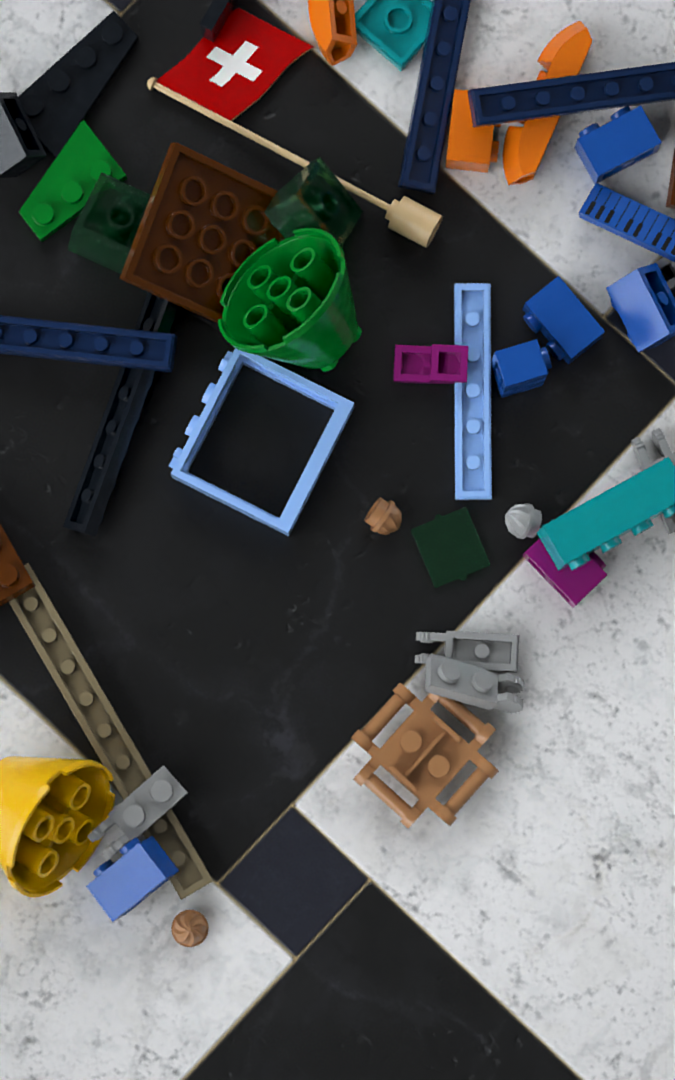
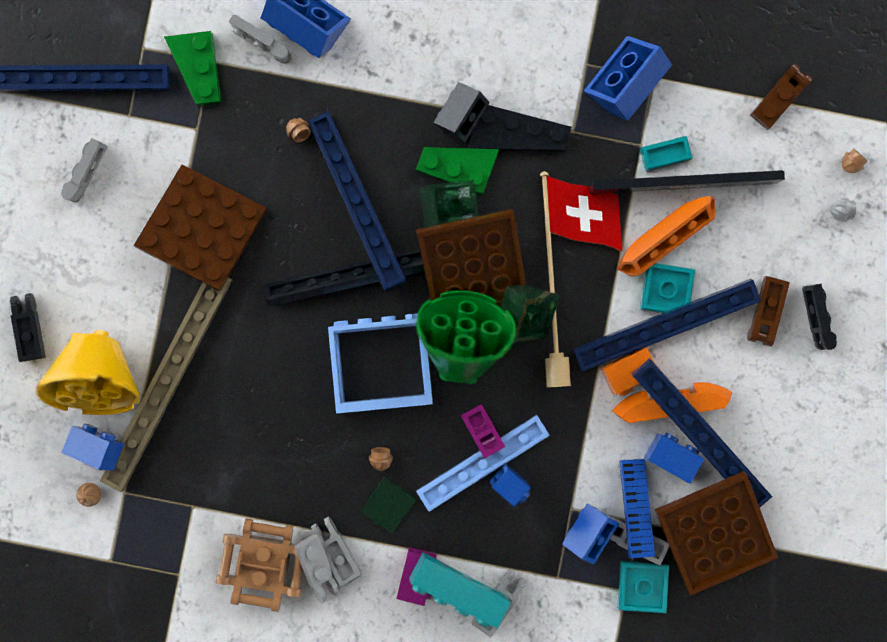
camera: 60 degrees right, 5 degrees up
light grey hinge [87,765,188,860] -> none
light grey plate [505,503,542,539] -> none
blue brick [522,276,605,365] -> none

